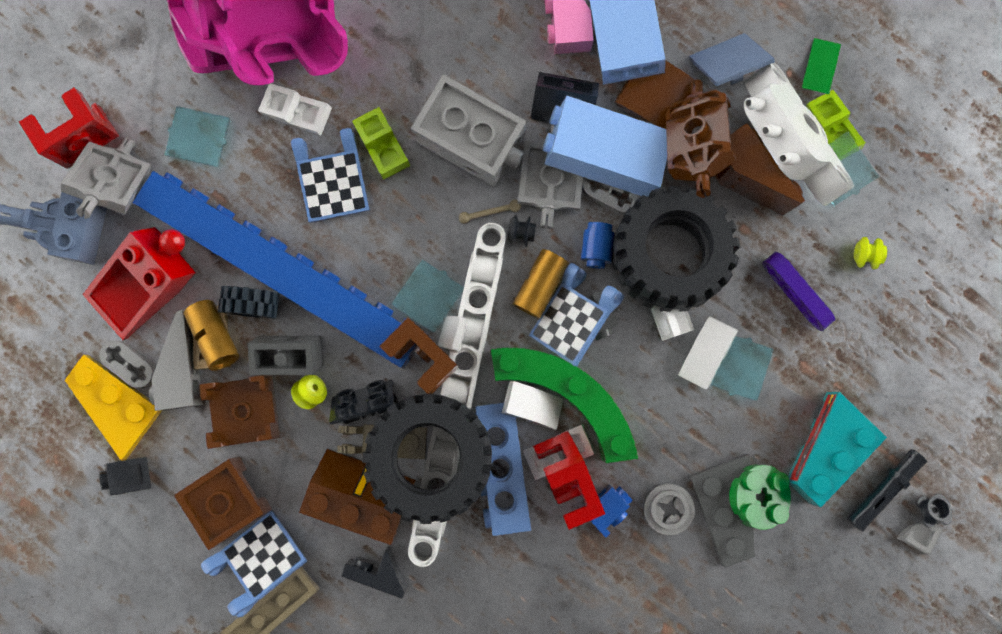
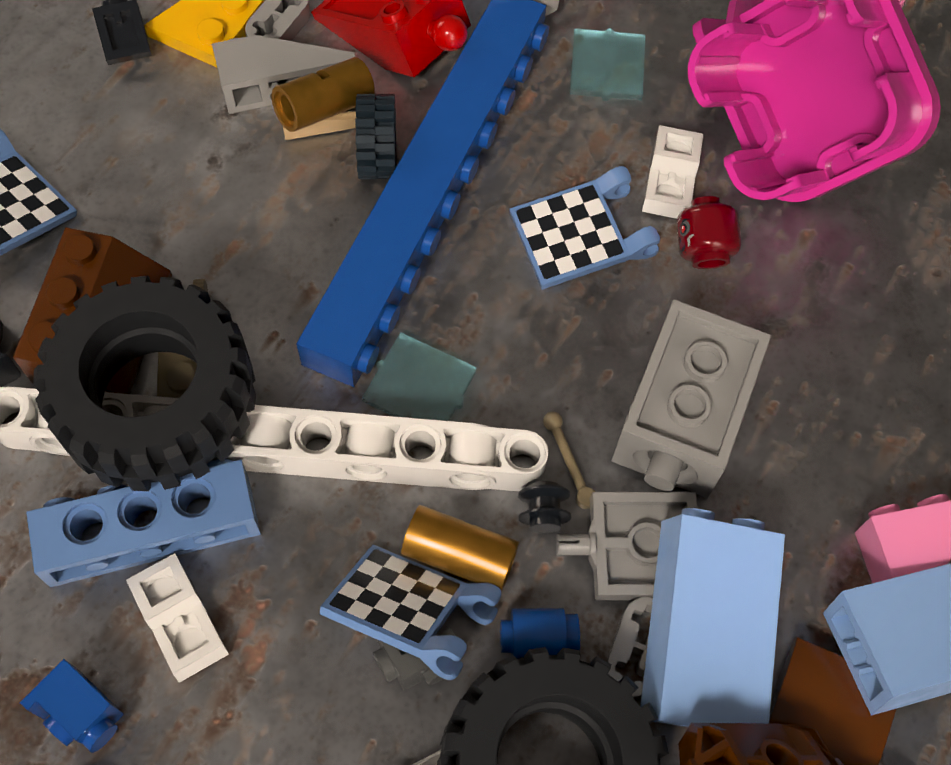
camera: 80 degrees right, 20 degrees down
reddish brown panel [174,457,273,550] -> none
reddish brown panel [199,375,281,449] -> none
dark grey brick [247,336,322,375] -> none
neon yellow wheel [291,375,327,410] -> none
black hinge [329,380,398,425] -> none
lime slope [352,107,411,180] -> none
reddish brown panel [379,317,459,394] -> none
white slope [438,316,468,352] -> none
green brick [491,348,638,463] -> none
white slope [502,381,563,430] -> none
black panel [531,72,599,122] -> none
red panel [533,431,605,530] -> none
none -> dark red head [677,196,741,269]

